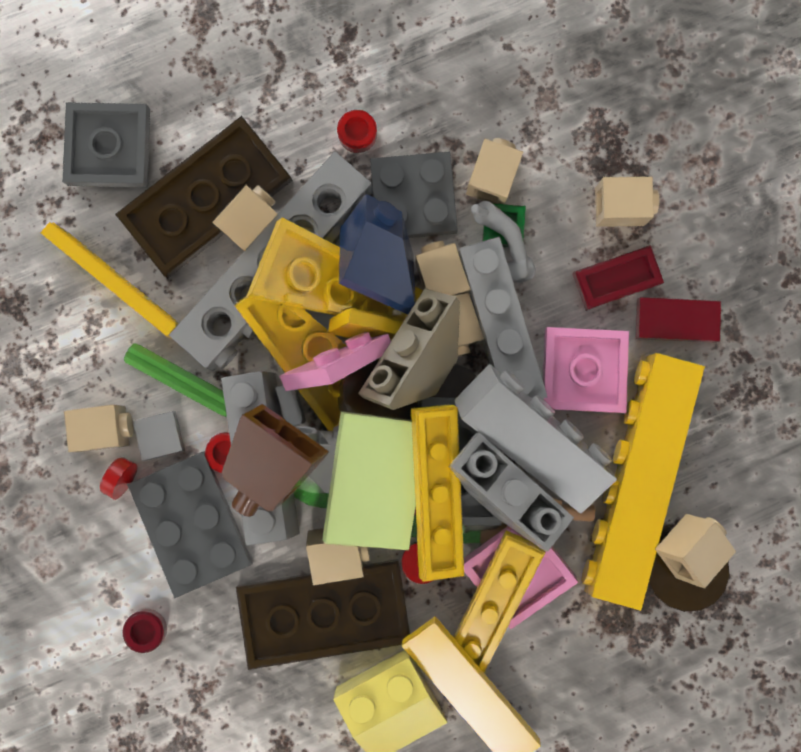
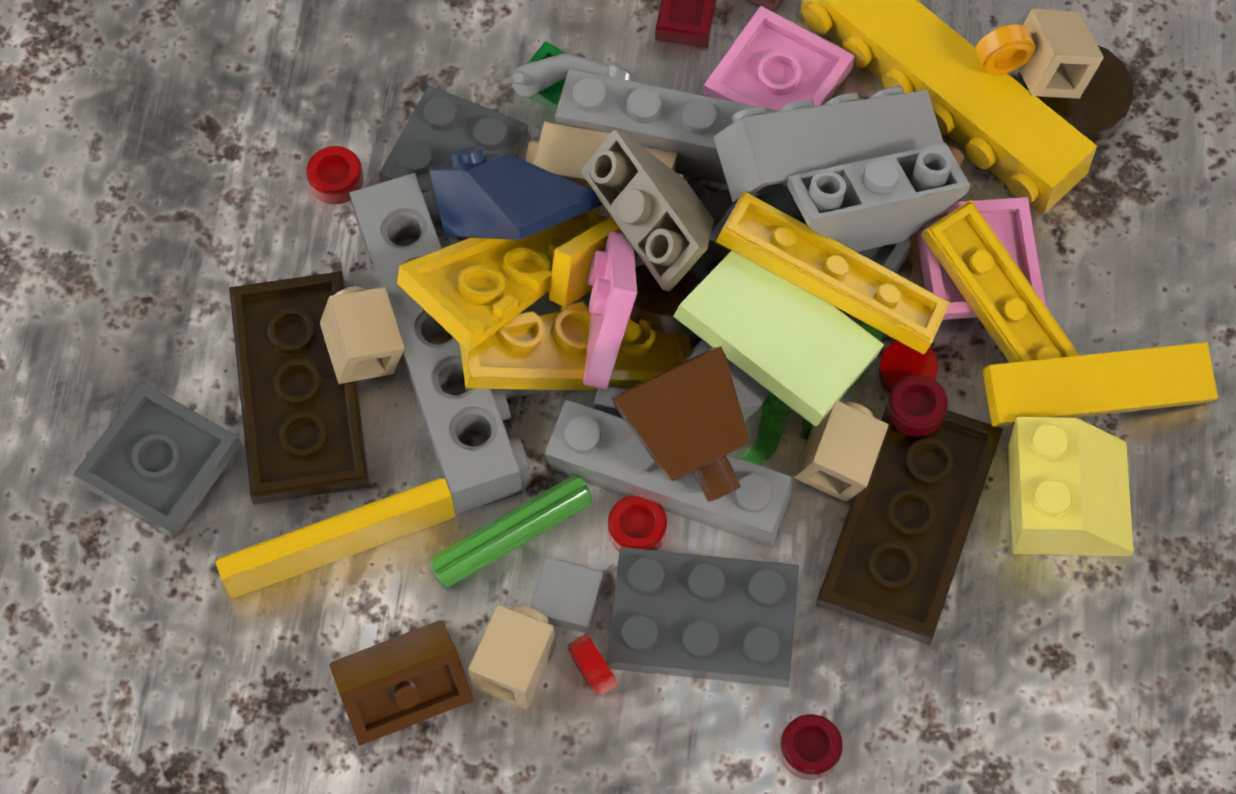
camera: 60 degrees left, 20 degrees down
tan brick [466,138,523,204] -> none
none -> reddish brown panel [329,621,475,746]
none -> dark red tile [887,374,948,436]
none -> light orange tile [975,24,1036,74]

